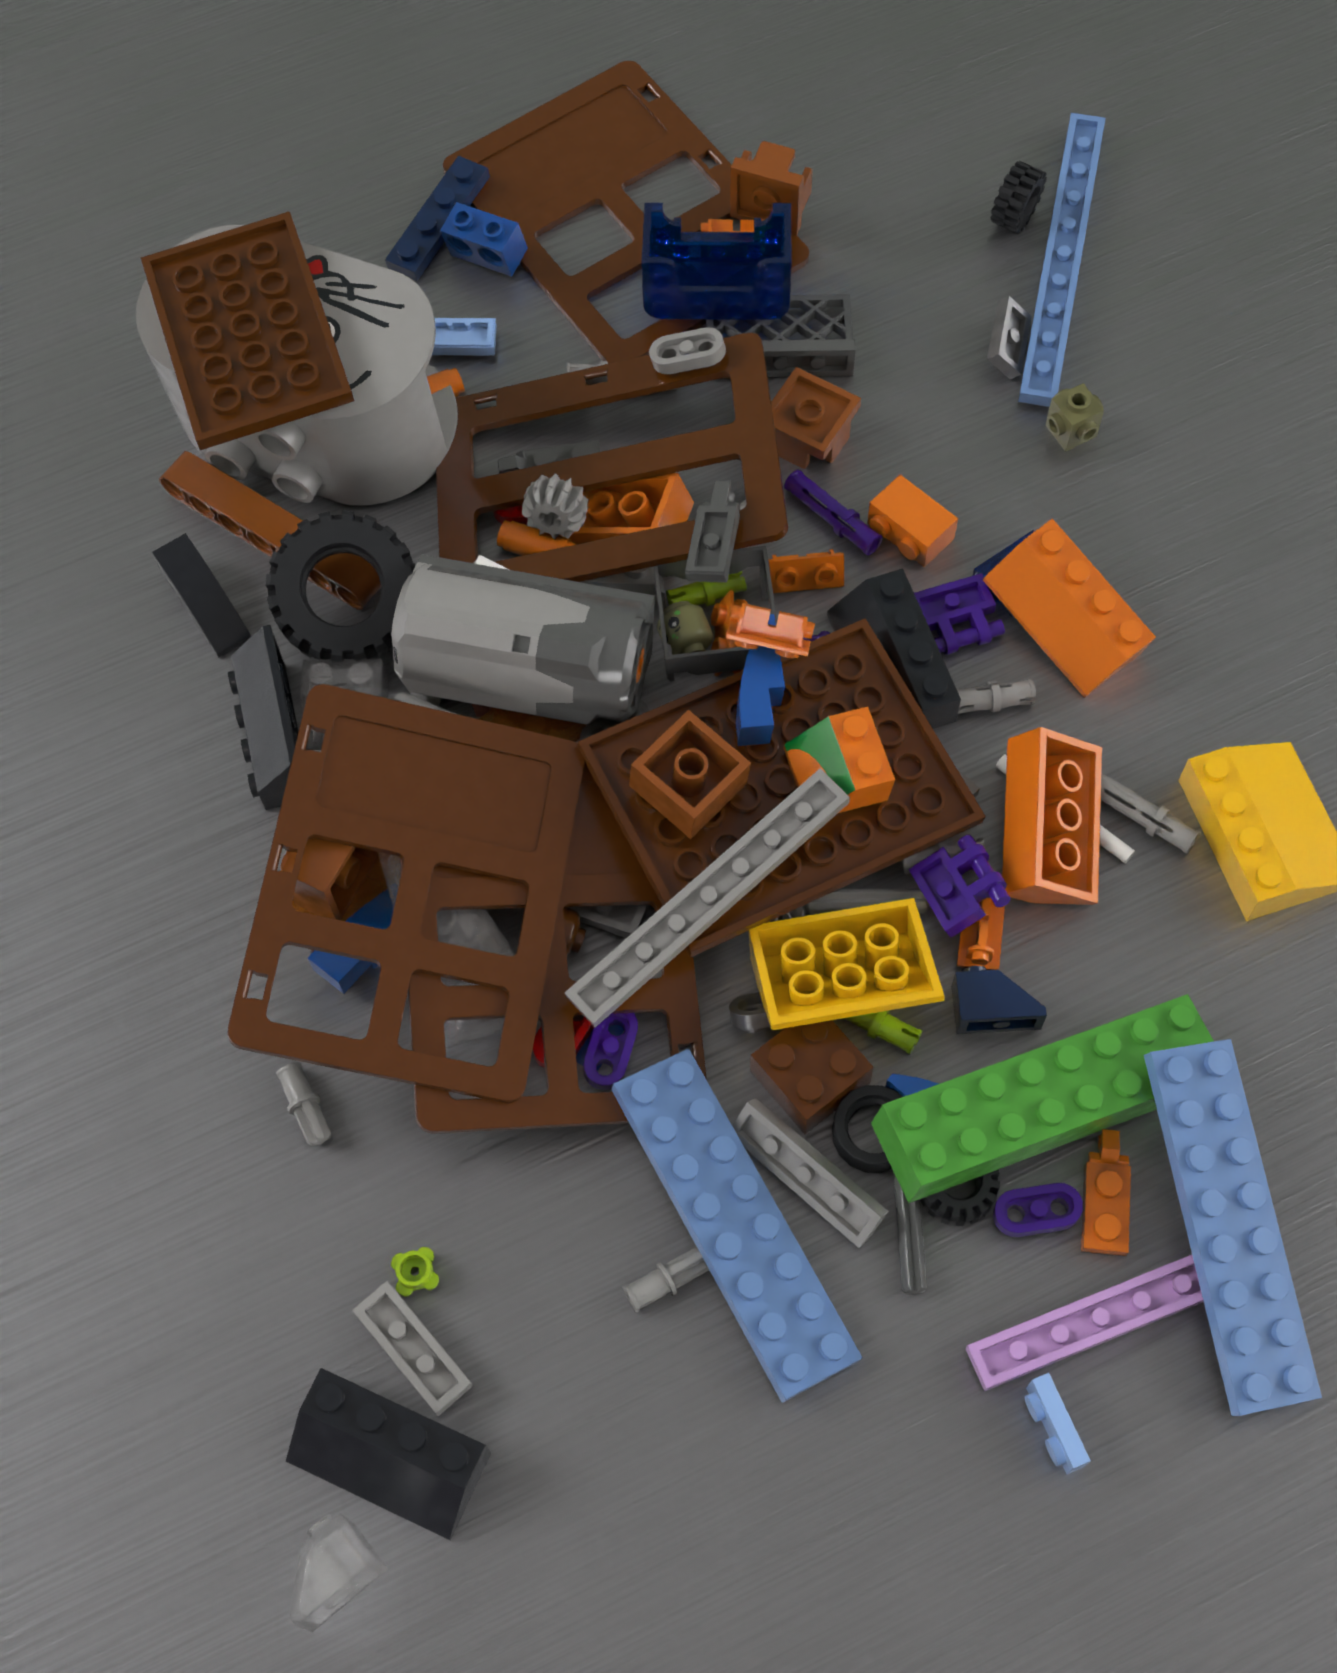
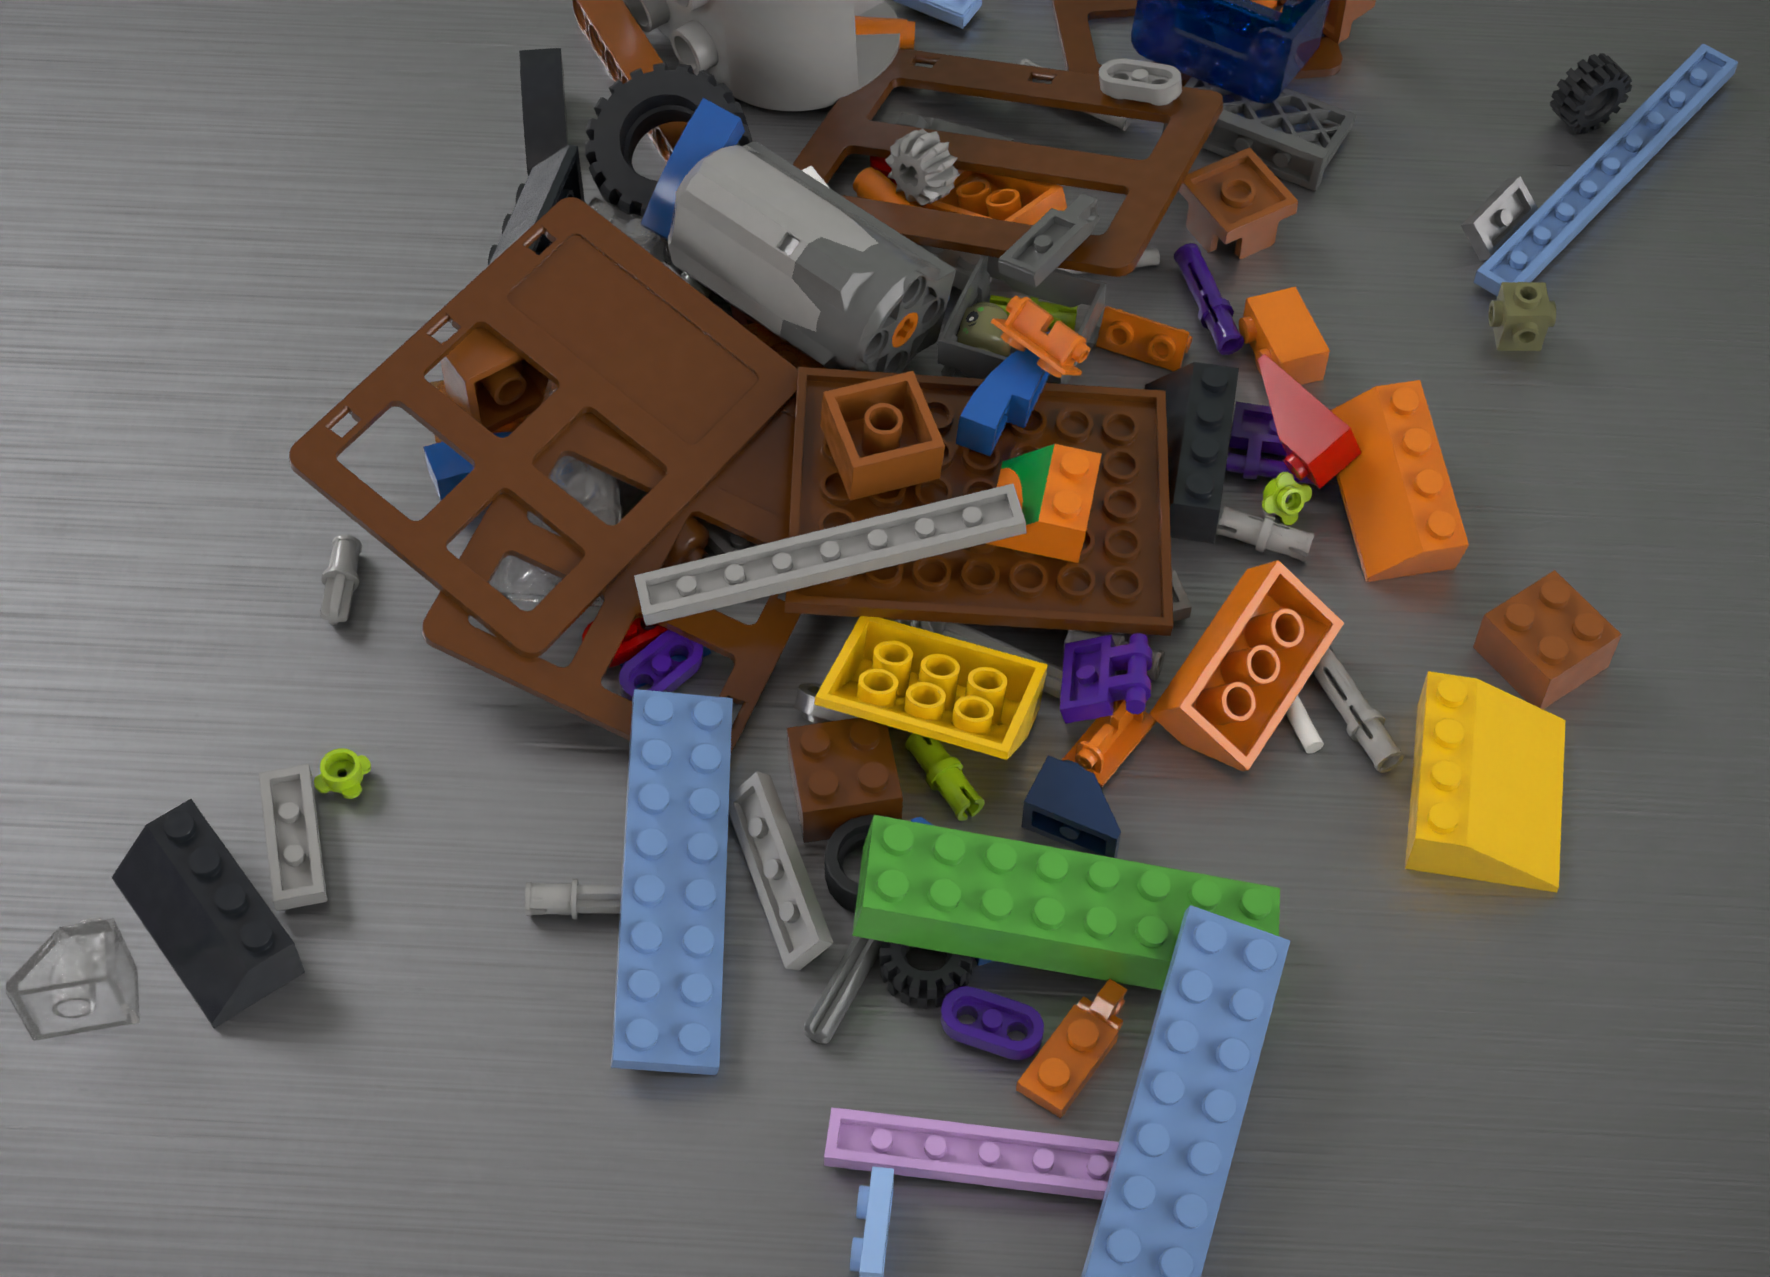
camera: 25 degrees right, 10 degrees down
none -> blue slope [641,98,745,241]
none -> slope [1258,354,1362,489]
none -> lime plate [1262,472,1312,525]
none -> dark orange brick [1473,570,1622,709]

